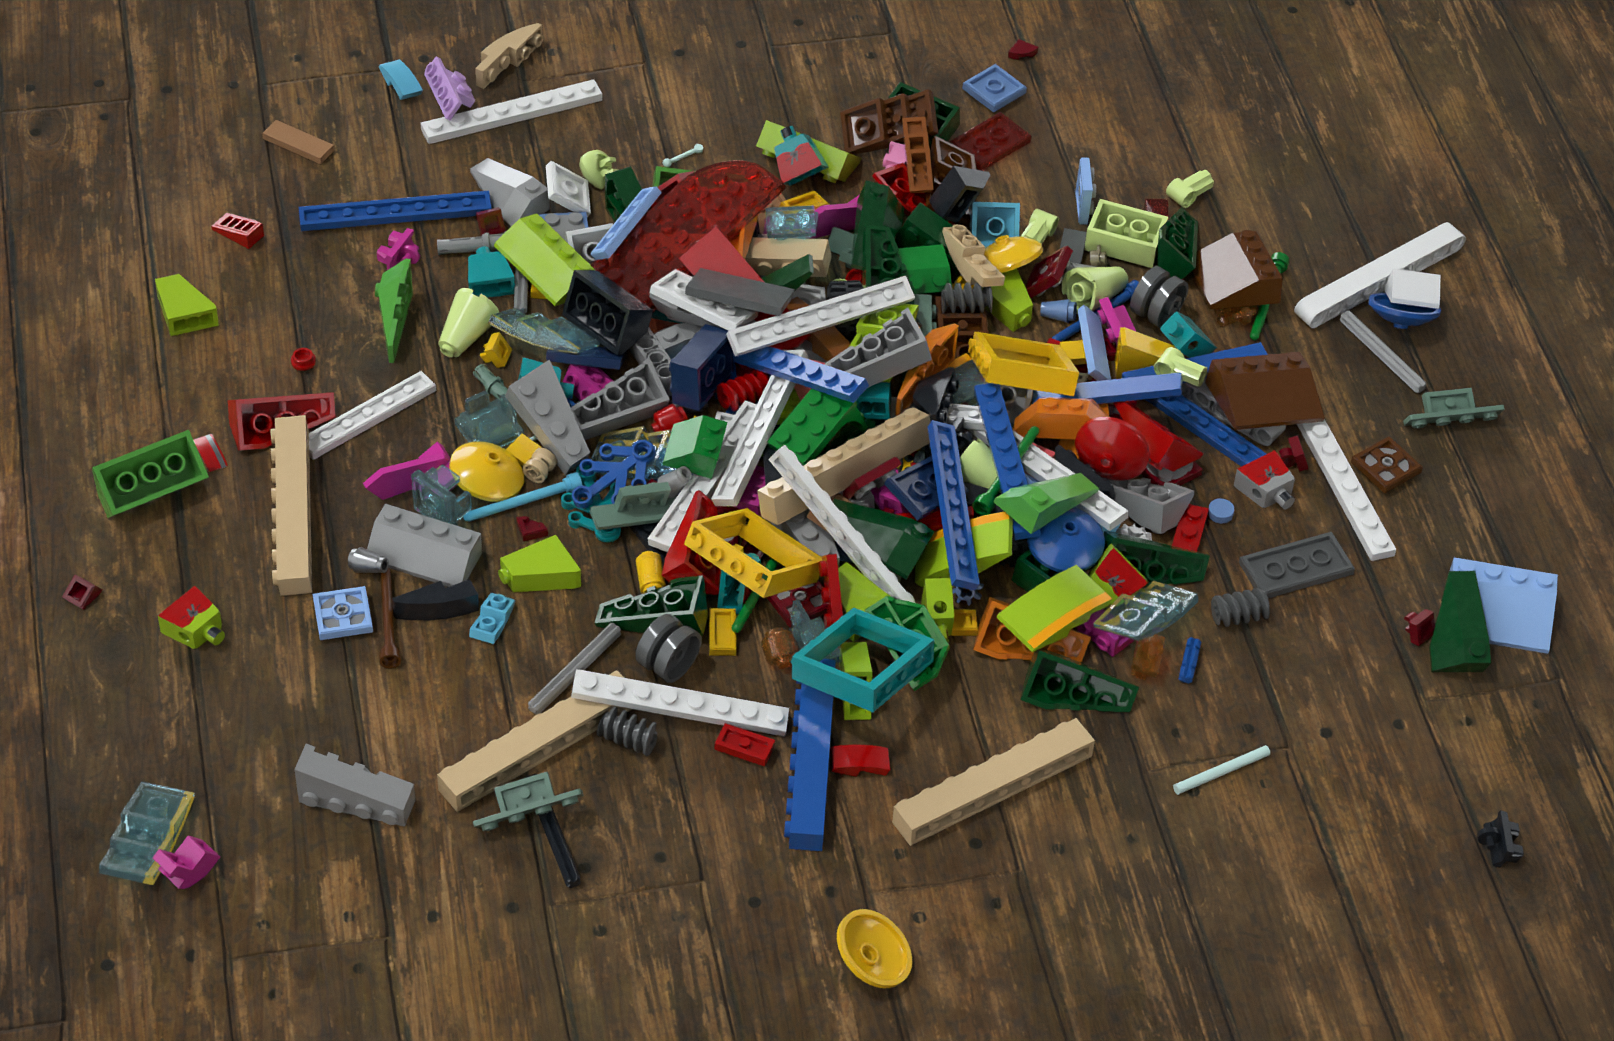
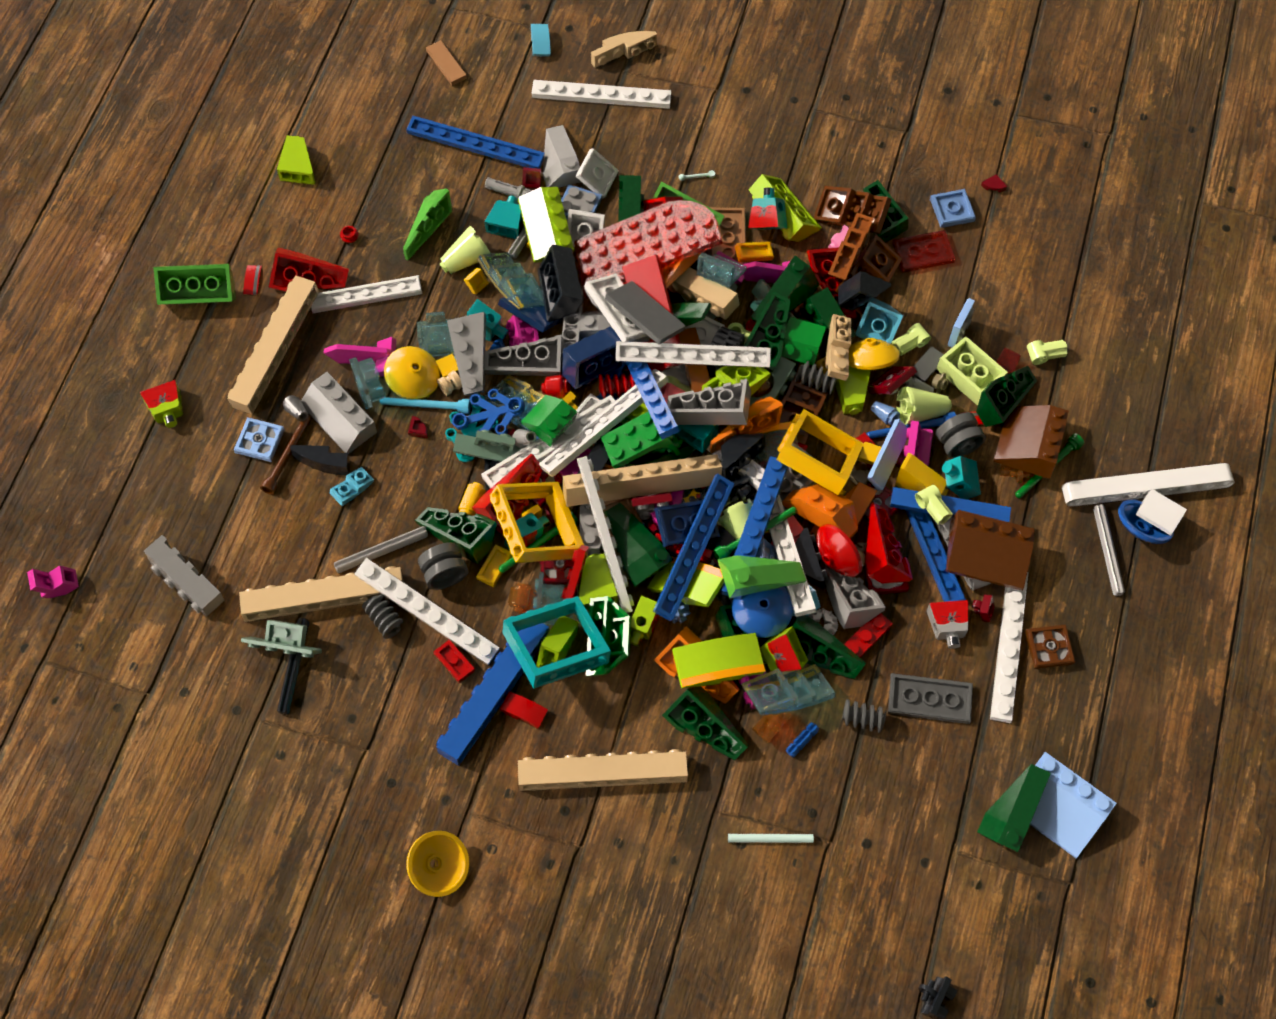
camera: 30 degrees right, 15 degrees up
dark red slope [62,575,103,610] -> none
clear light blue slope [99,781,195,885] -> none
red slope [211,213,264,249] -> none
dark pink hips [377,228,420,270] -> none
lavender bracket [424,56,475,121] -> none
sand green pin [473,364,511,407] -> none
lime slope [498,535,581,592] -> none
yellowish green piece [579,150,618,190] -> none
light blue tile [591,186,662,260] -> none
yellow tile [951,609,978,636] -> none
tile [1032,372,1183,404] -> none
medium blue tile [1208,499,1234,524] -> none
sand green bracket [1403,388,1505,428] -> none
dark red tile [1404,609,1435,646] -> none

